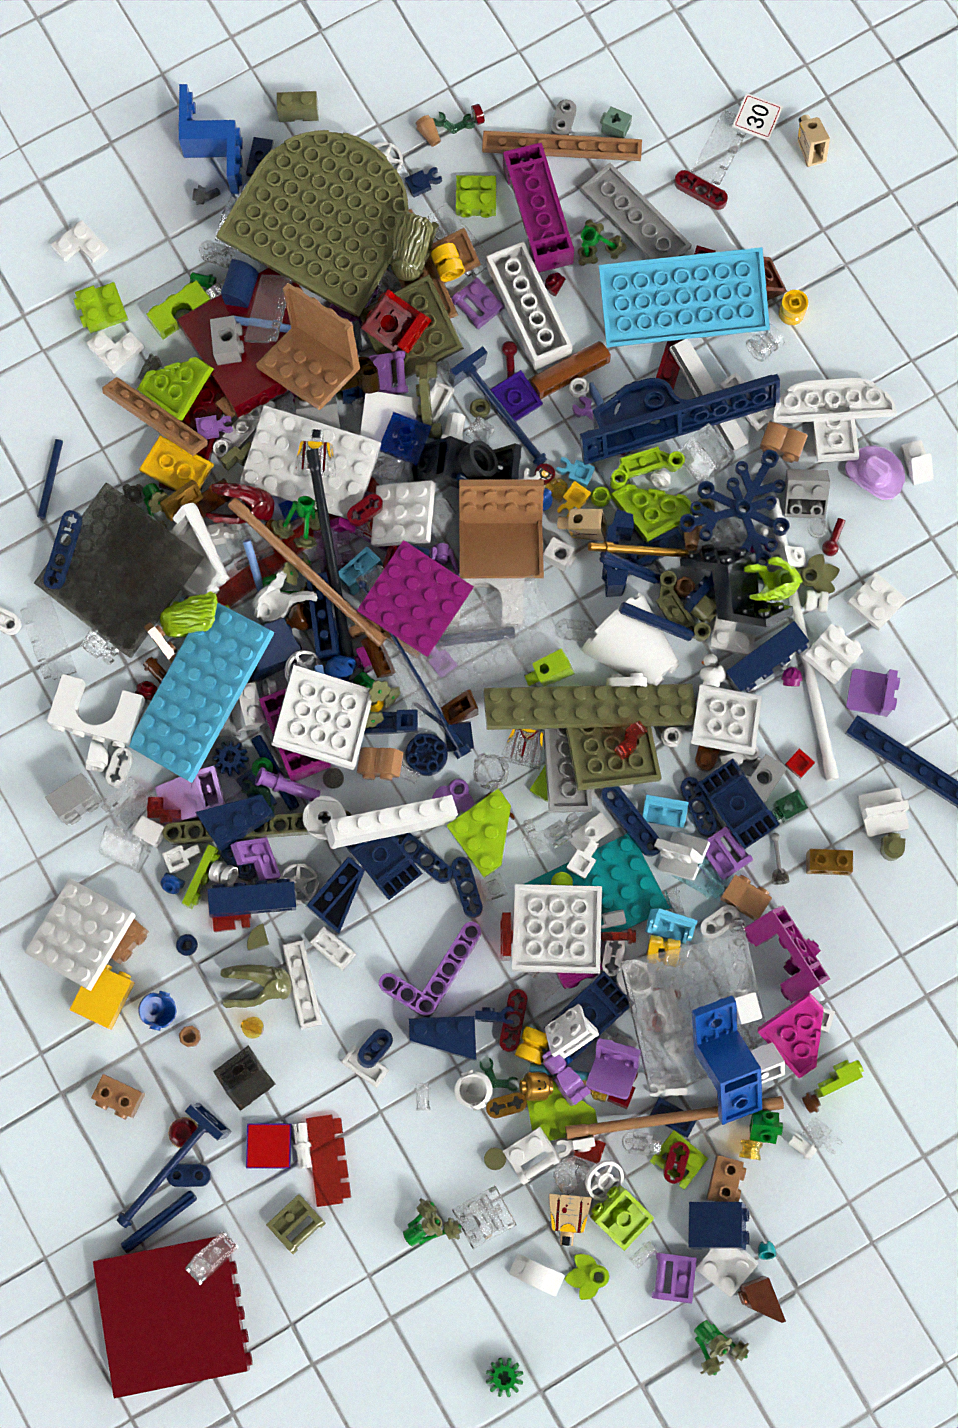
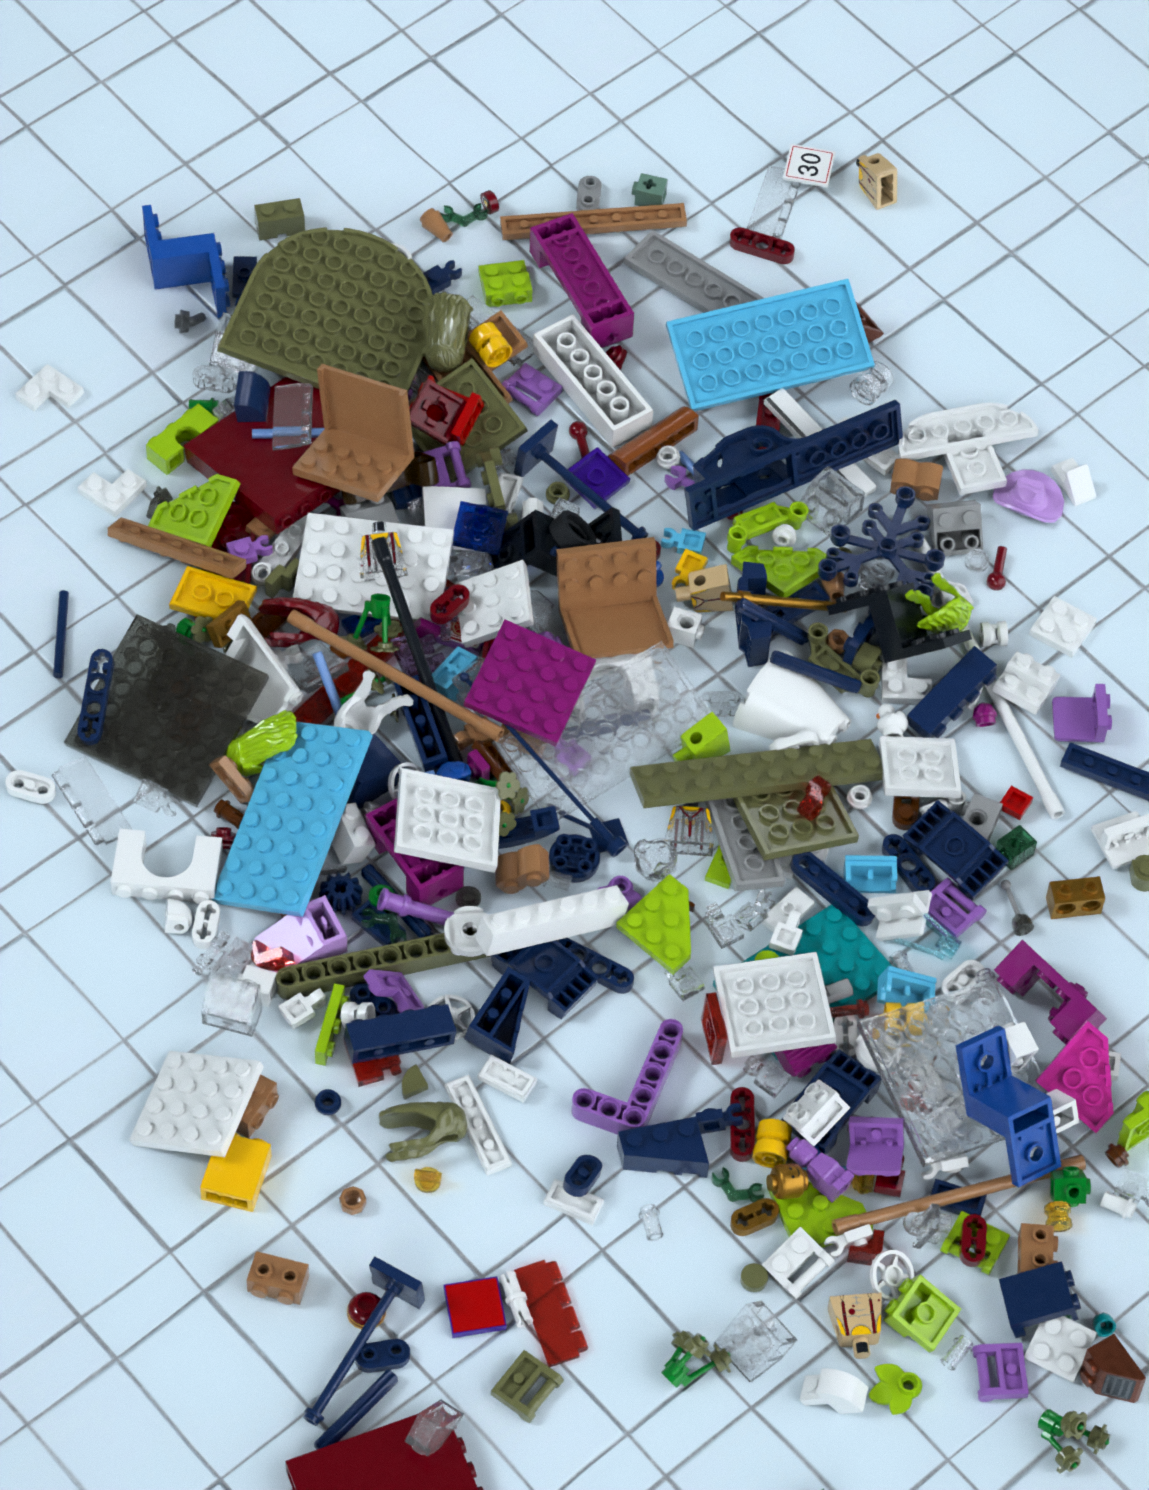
camera: 15 degrees left, 20 degrees down
light grey brick [45,773,102,825] -> none
lime plate [73,282,128,334] -> none
blue cap [138,991,177,1031] -> none
blue plate [161,872,186,894] -> none
dark blue wedge [195,794,276,851] -> none
light grey brick [210,316,244,365] -> none
clear smoke slope [213,1045,276,1111] -> none
reddish brown brick [286,602,313,630] -> none
reddish brown slope [440,689,479,725] -> none
dark blue beam [451,857,483,918] -> none
white cap [455,1069,493,1111] -> none
clear yellow plate [544,478,568,503] -> none
clear cap [553,1156,594,1195] -> none
plant [578,219,627,266] -> none
lime plate [590,486,611,507] -> none
medium nougat brick [720,875,772,921] -> none
yellow wheel [779,290,808,325] -> none
olive plate [800,554,840,594] -> none

